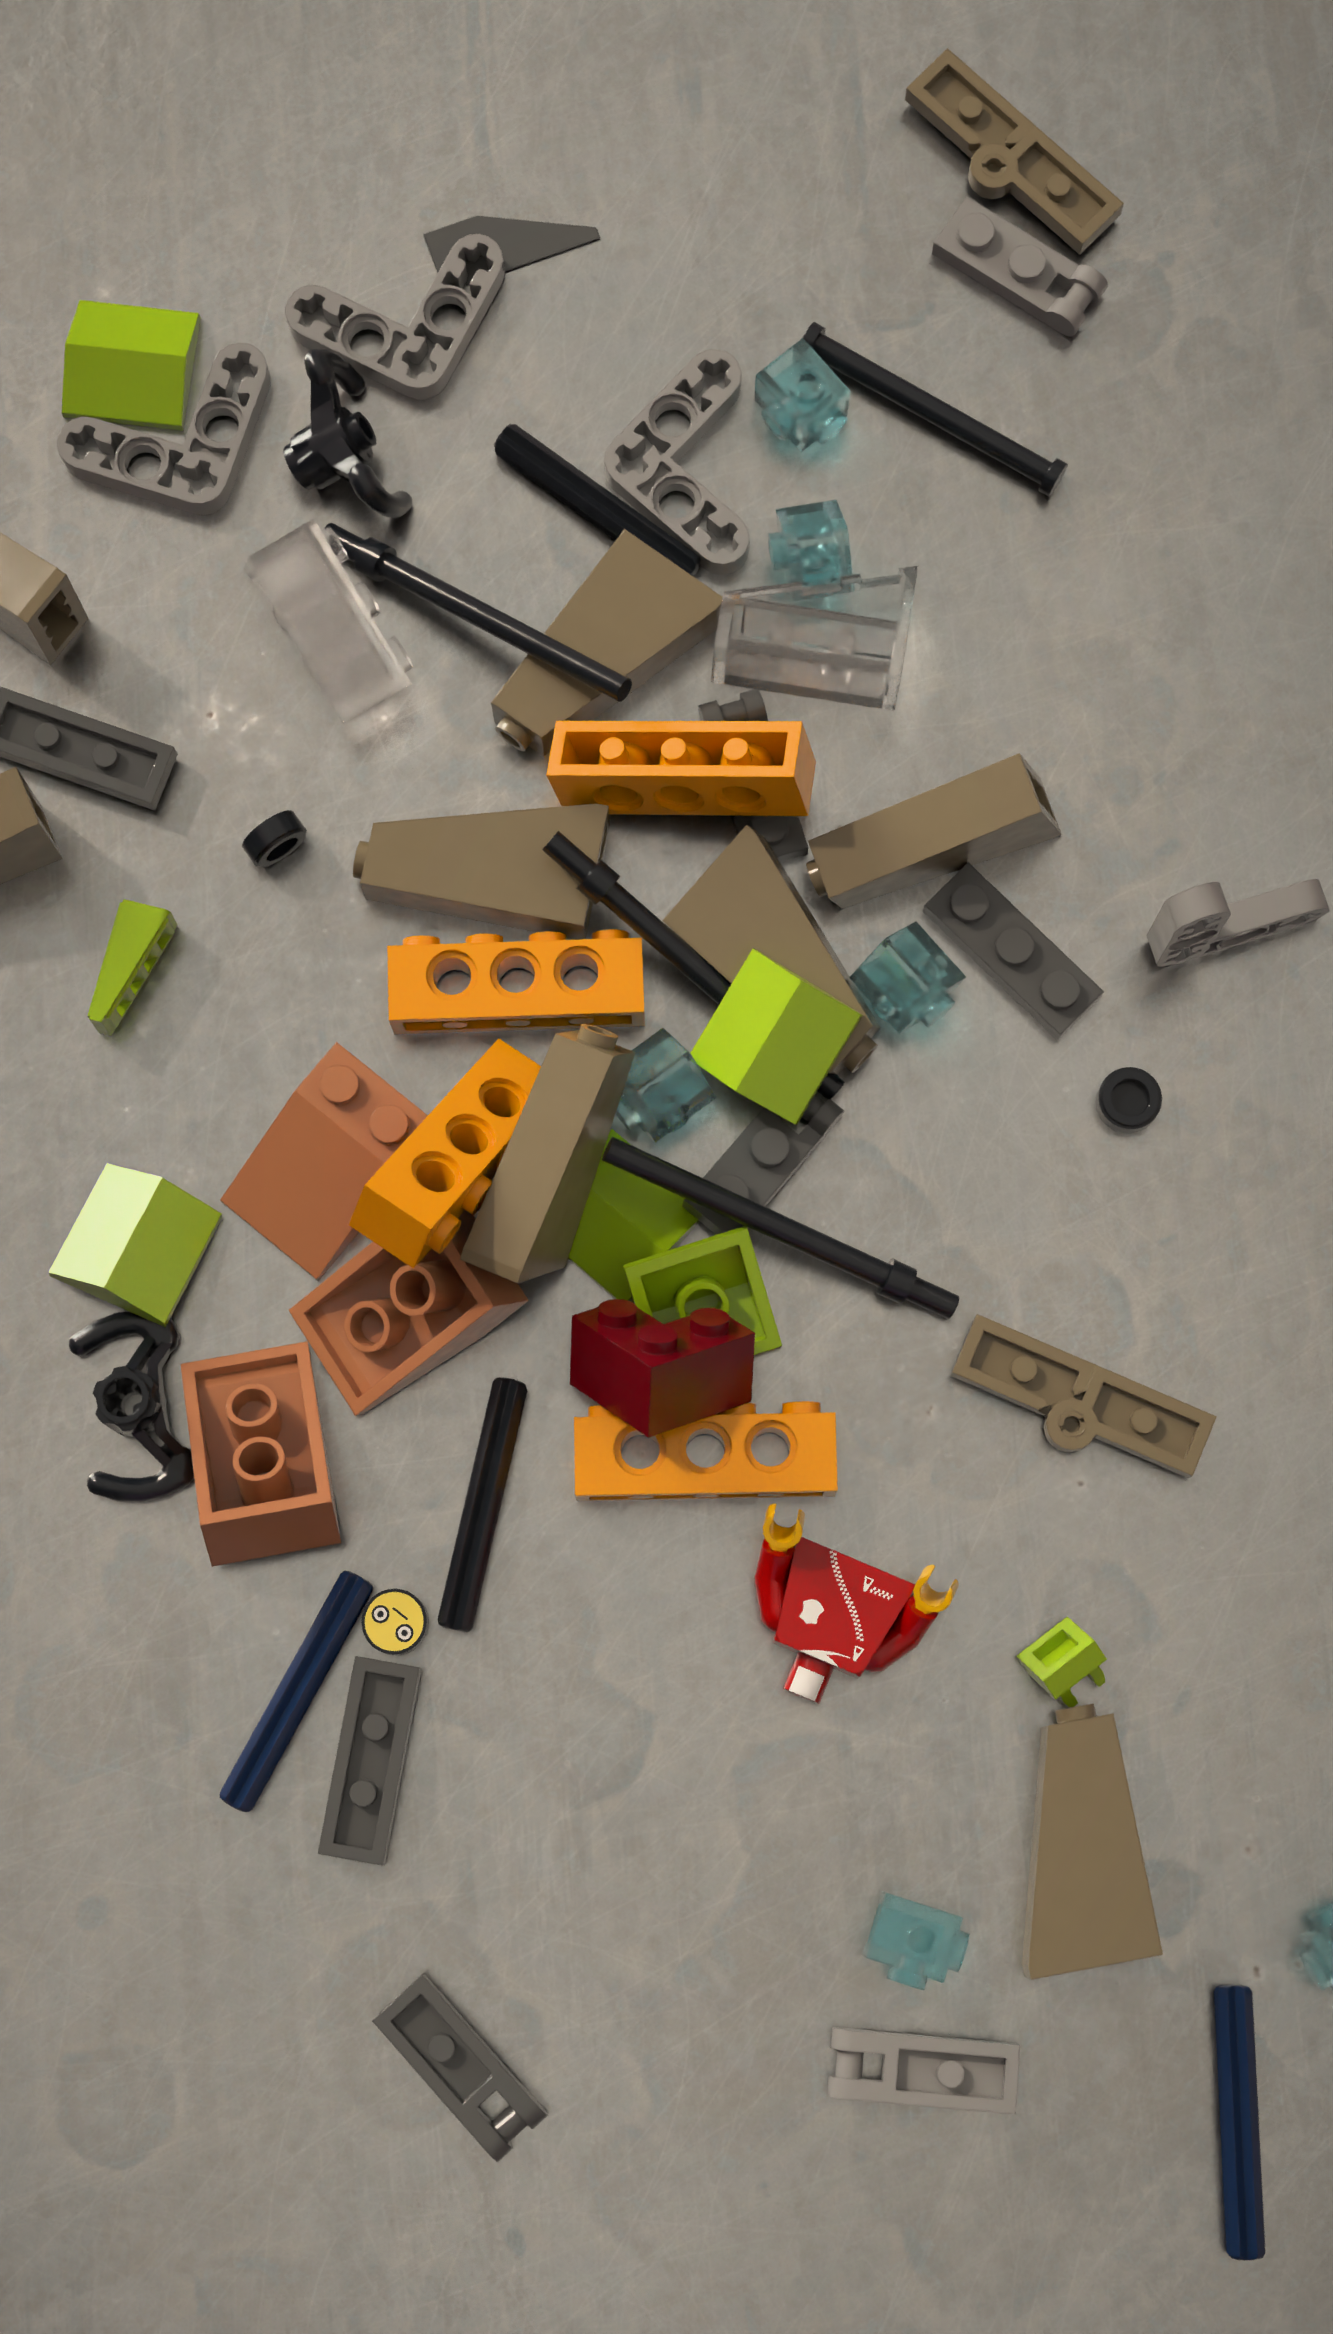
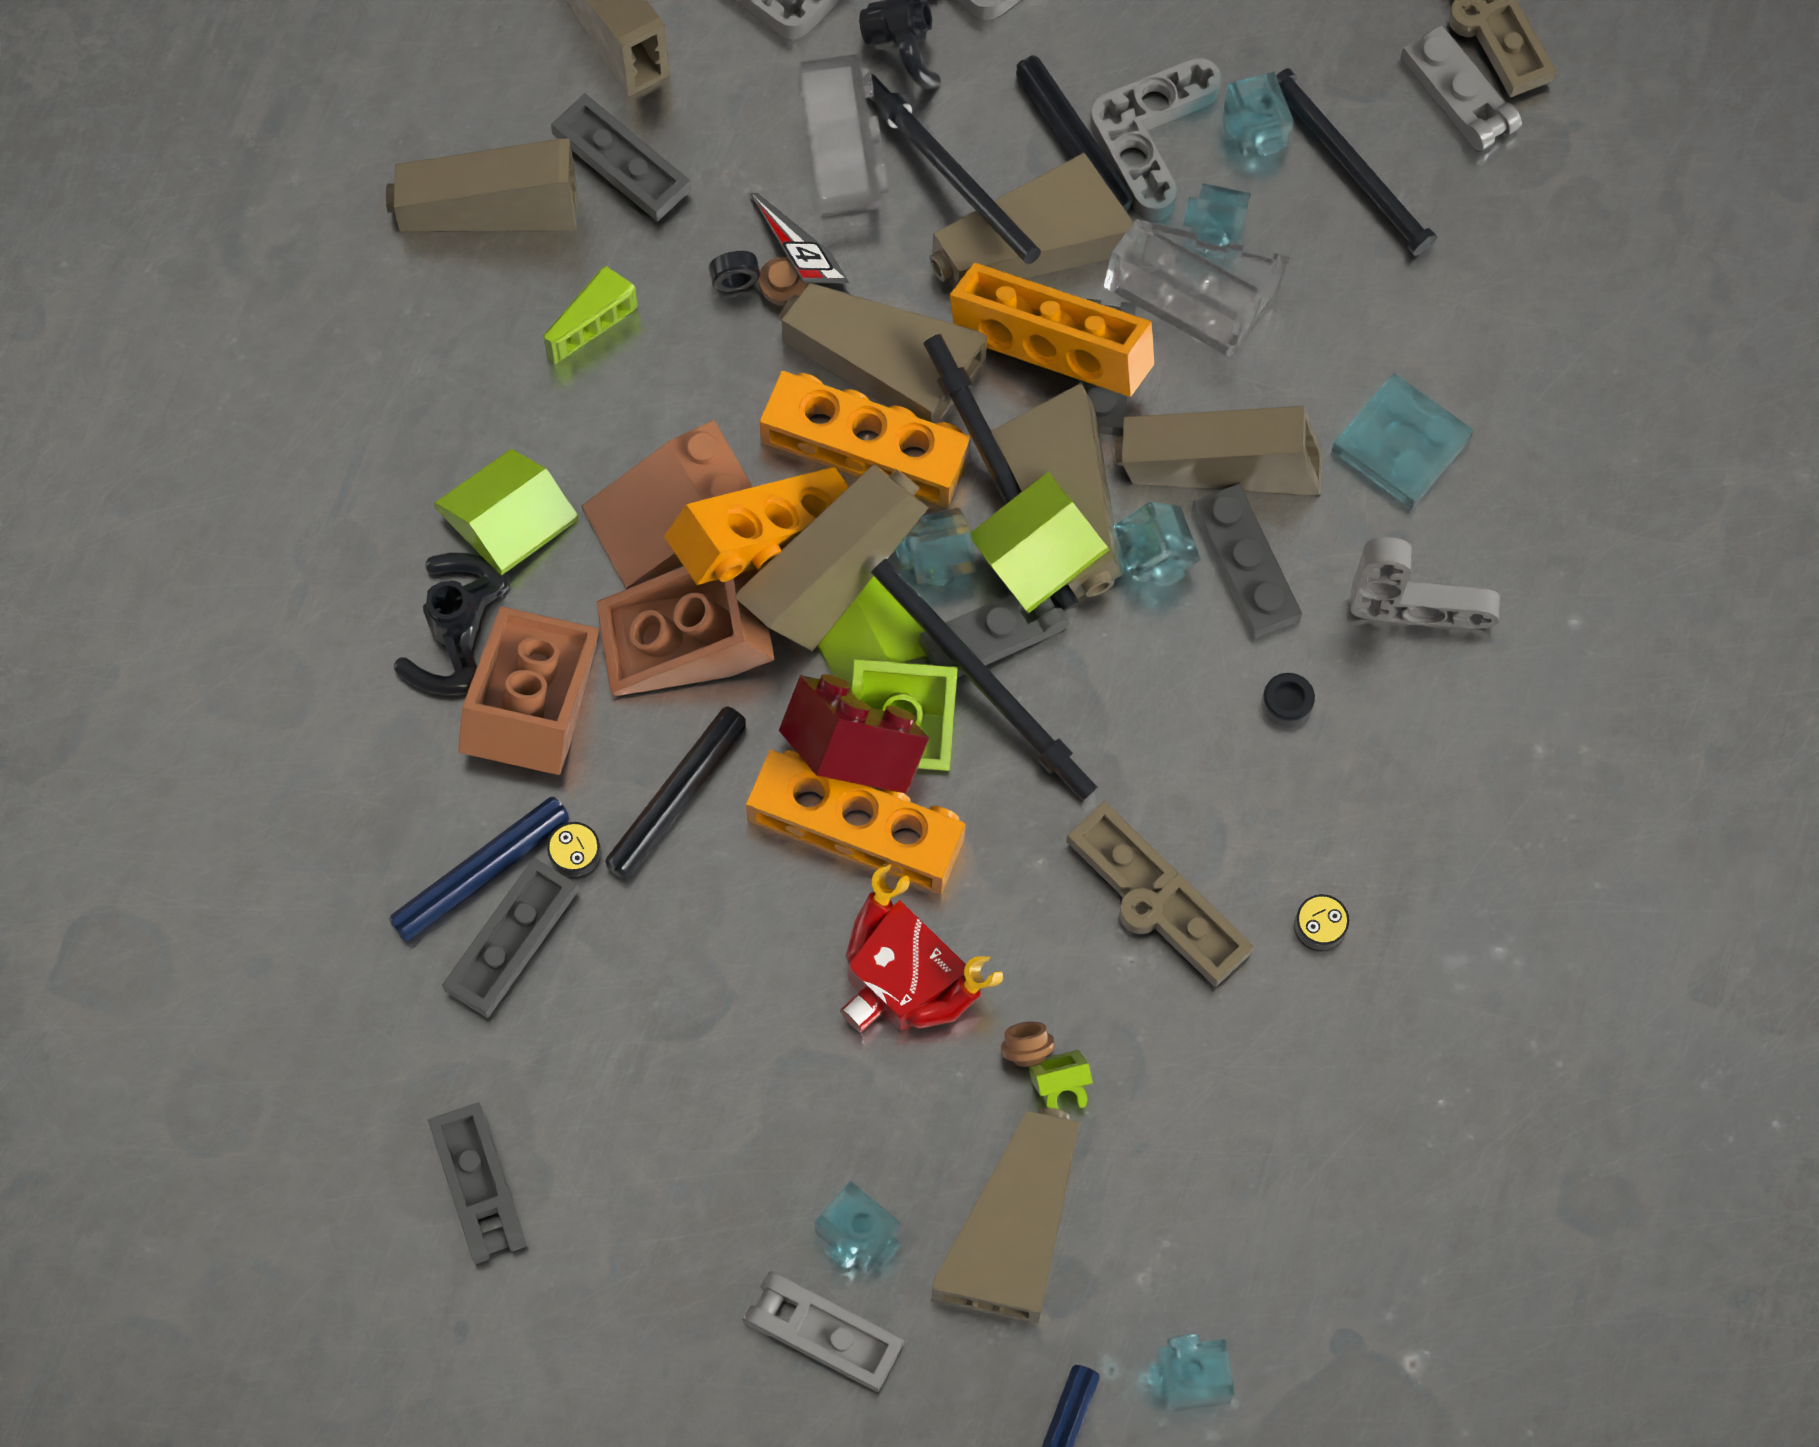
camera: 20 degrees right, 10 degrees down
none -> sticker [749,193,849,283]
none -> medium nougat plate [758,257,808,306]
none -> medium nougat plate [1001,1021,1055,1067]
none -> tile [1295,894,1349,950]
none -> clear light blue plate [1331,373,1474,509]

